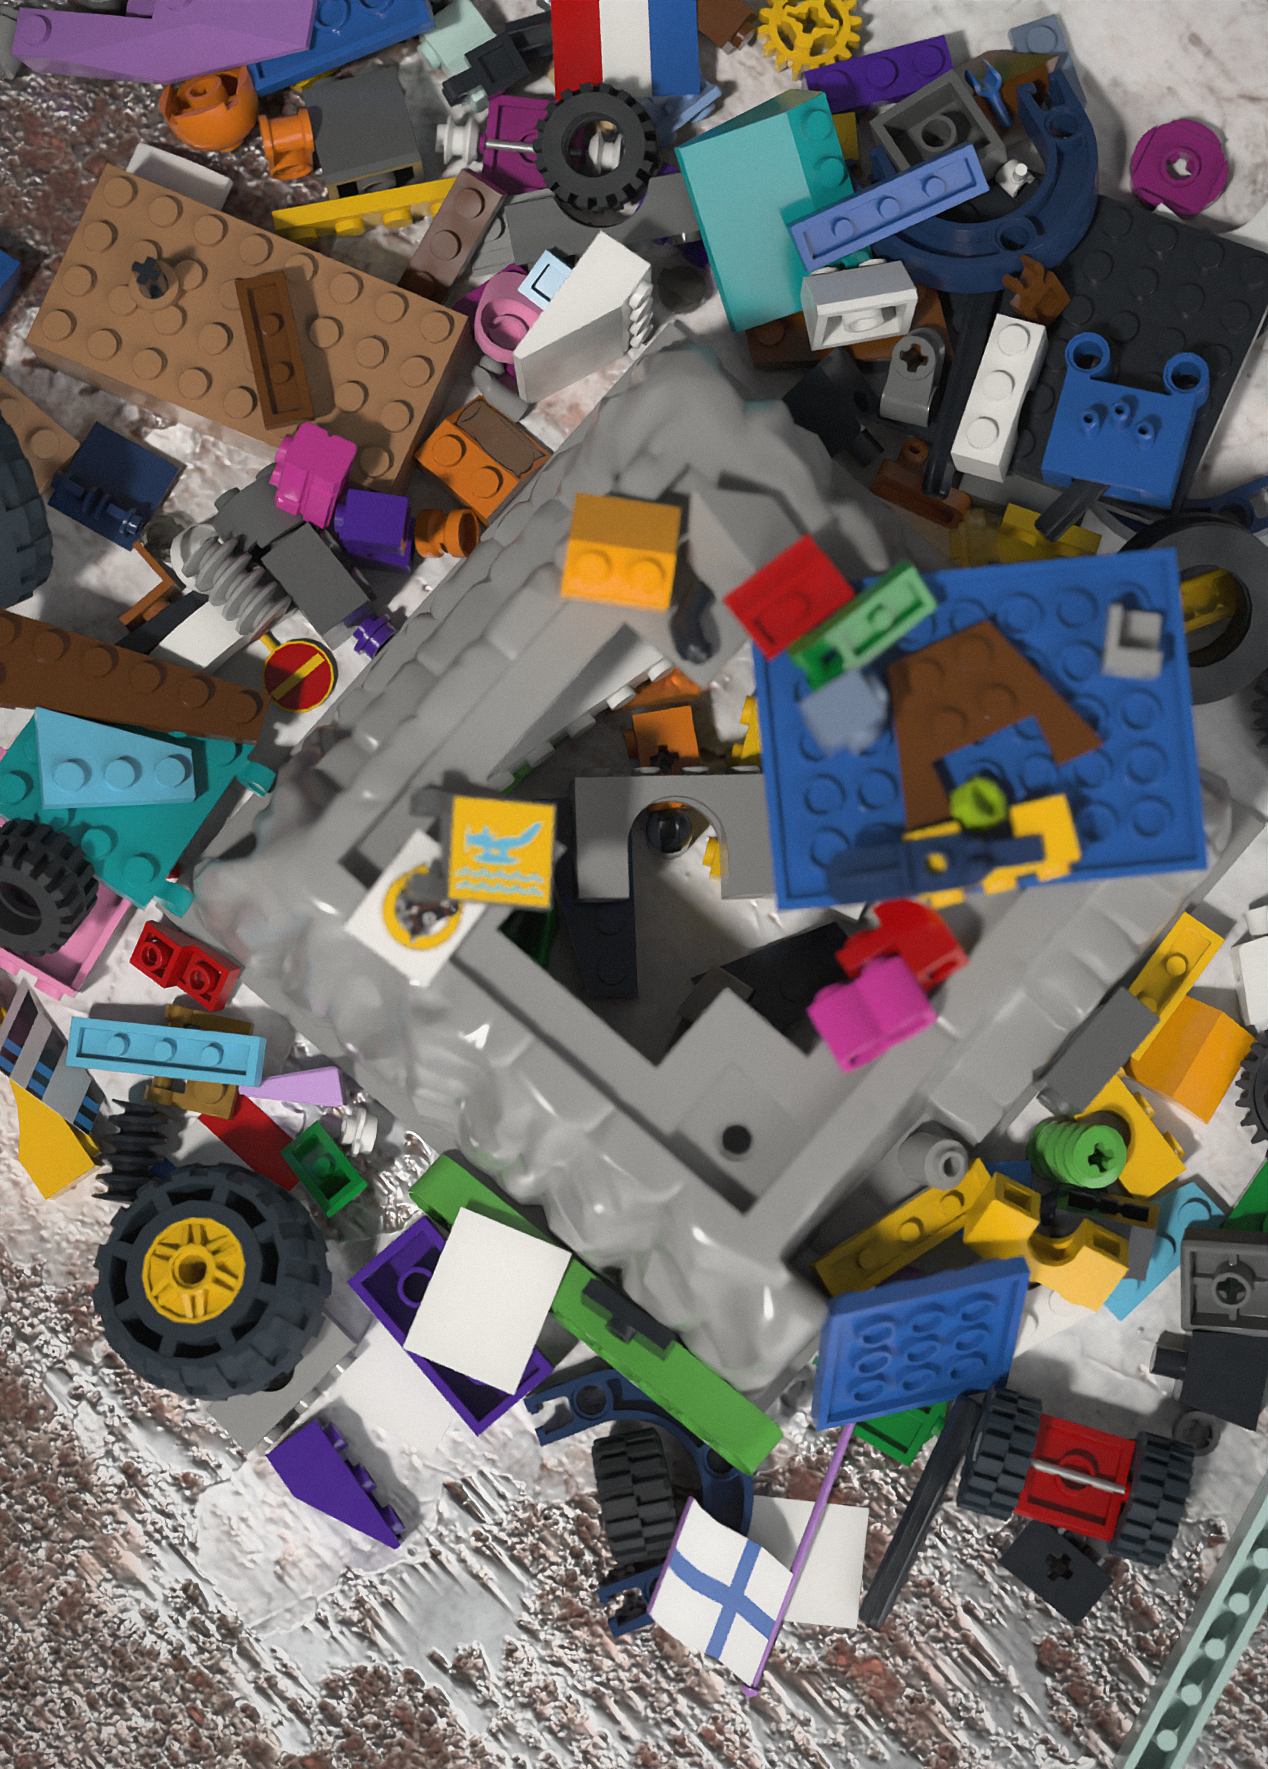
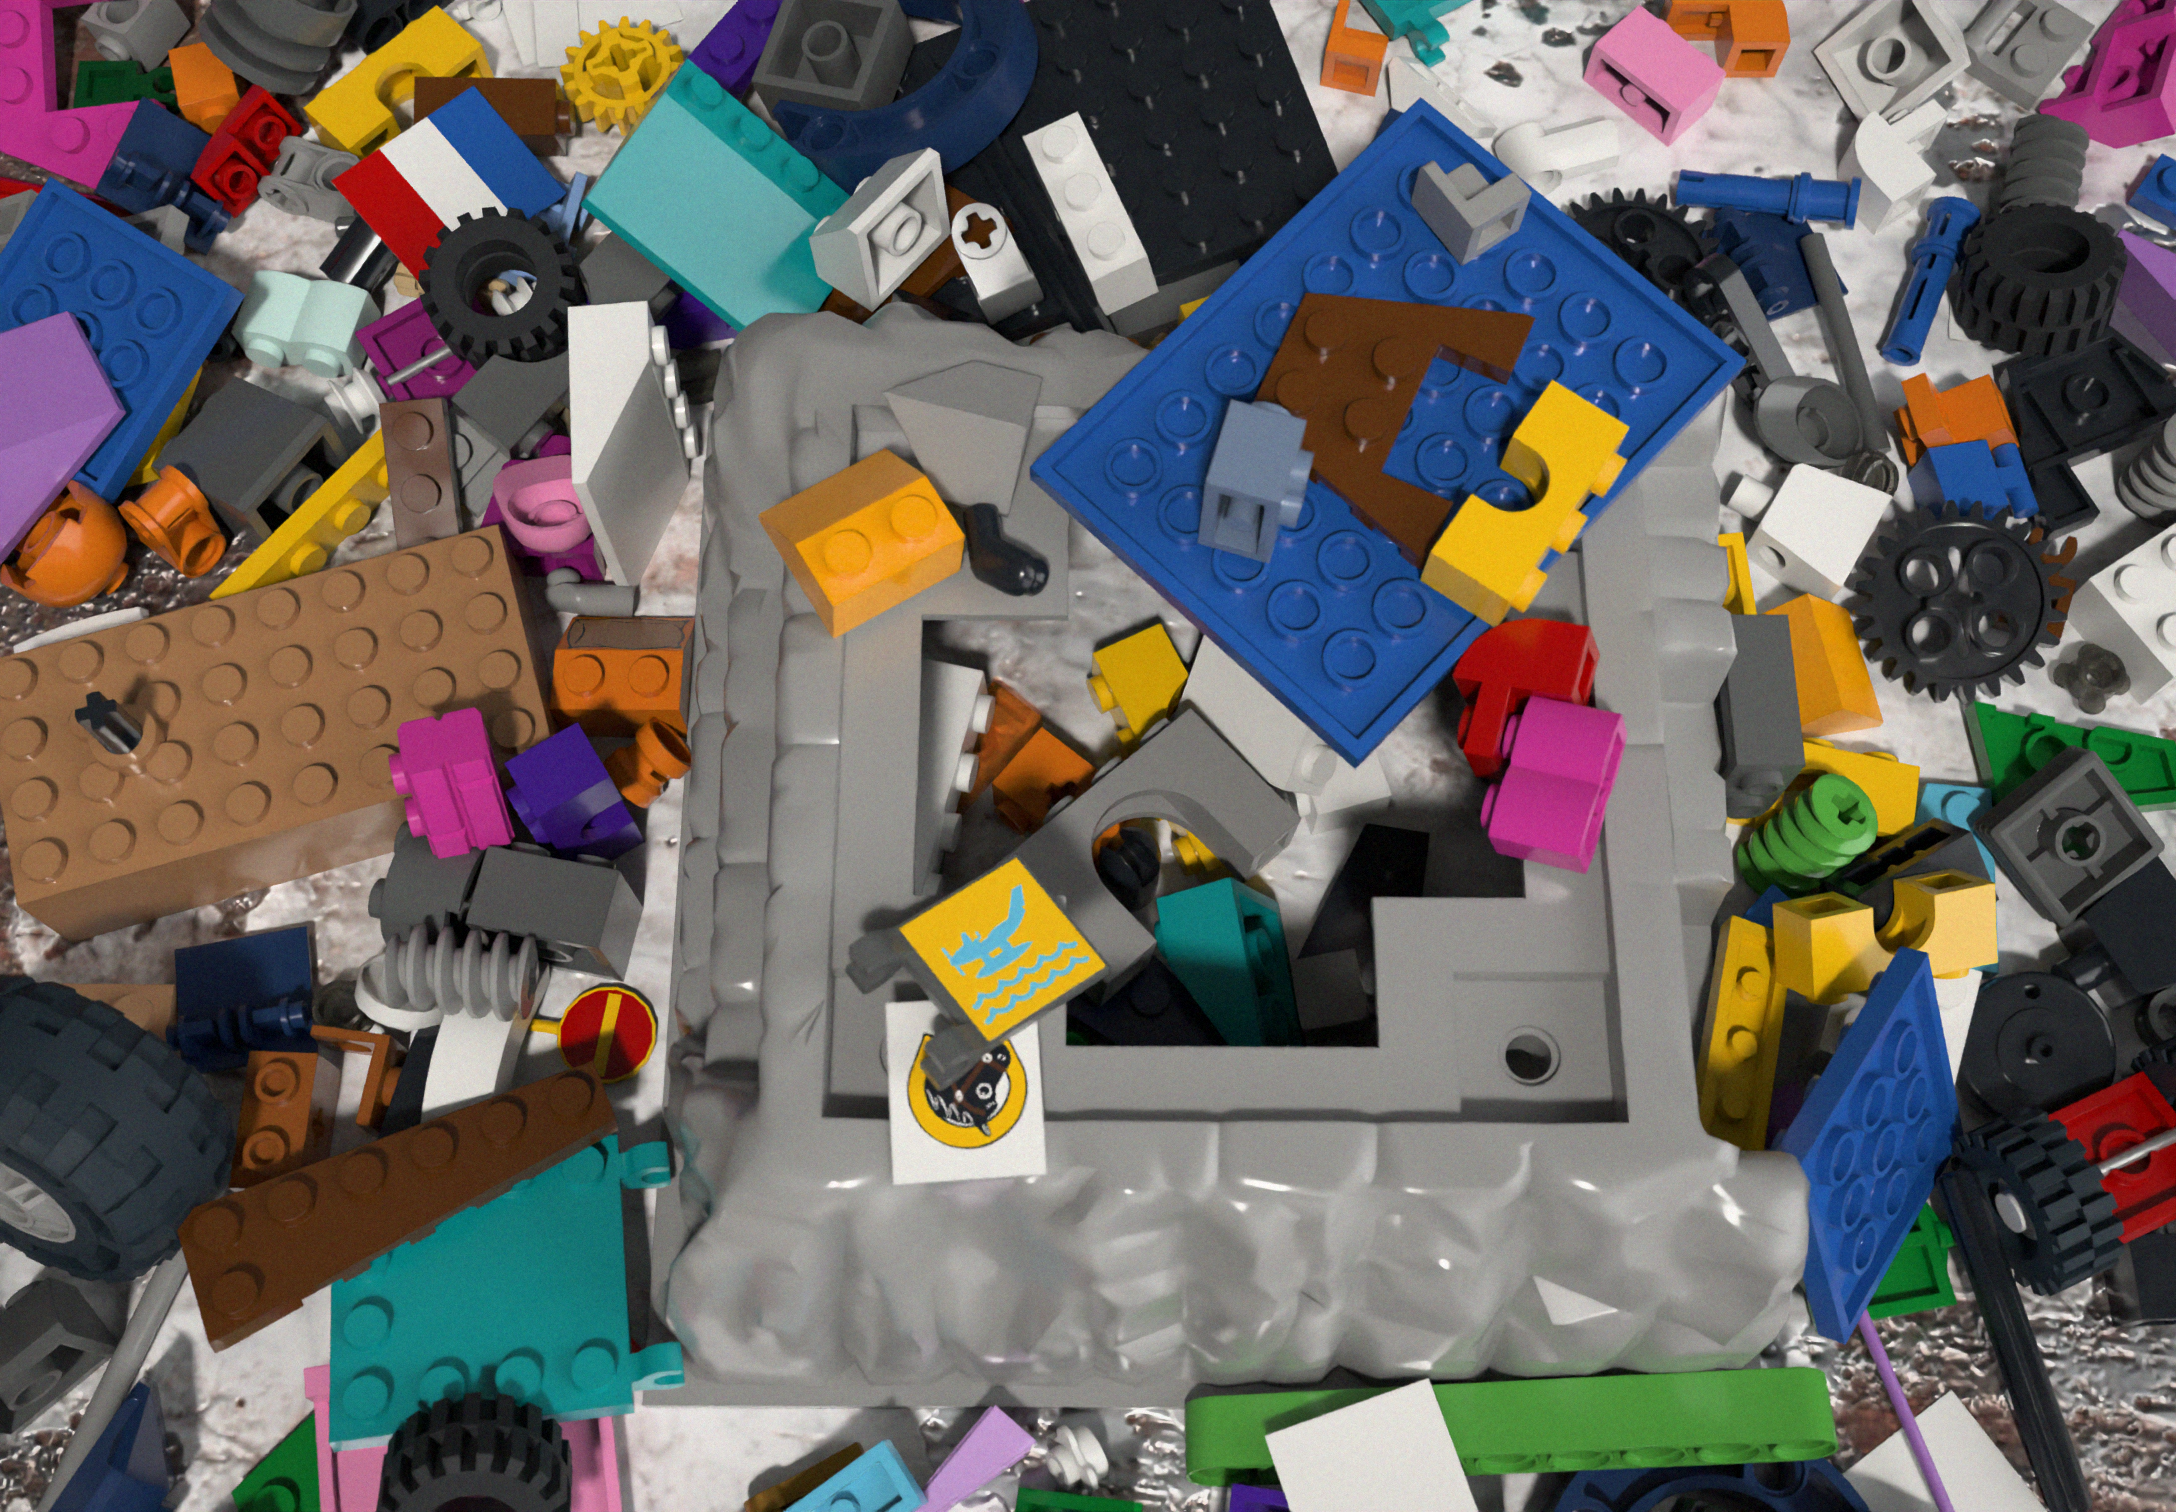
camera: 45 degrees left, 15 degrees down
medium azure wing [34,707,196,809] -> none
red slope [129,920,242,1012] -> none
reddish brown plate [234,271,315,431] -> none
dark purple plate [353,613,398,659] -> none
black plate [441,31,531,108] -> none
plate [517,249,573,310] -> none
black plate [581,1278,676,1361] -> none
red plate [722,533,856,663] -> none
plate [786,141,990,273] -> none
green plate [786,560,938,694] -> none
dark blue piece [823,832,1046,907] -> none
light grey brick [897,1132,968,1190] -> none
lime tile [951,777,1006,835] -> none
white hand [995,159,1035,198] -> none
reddish brown plate [1002,254,1071,329] -> none
blue piece [1034,332,1210,543] -> none
none -> dark orange brick [228,1051,342,1192]
none -> teal slope [1154,877,1307,1047]
none -> black wheel [1955,971,2117,1122]

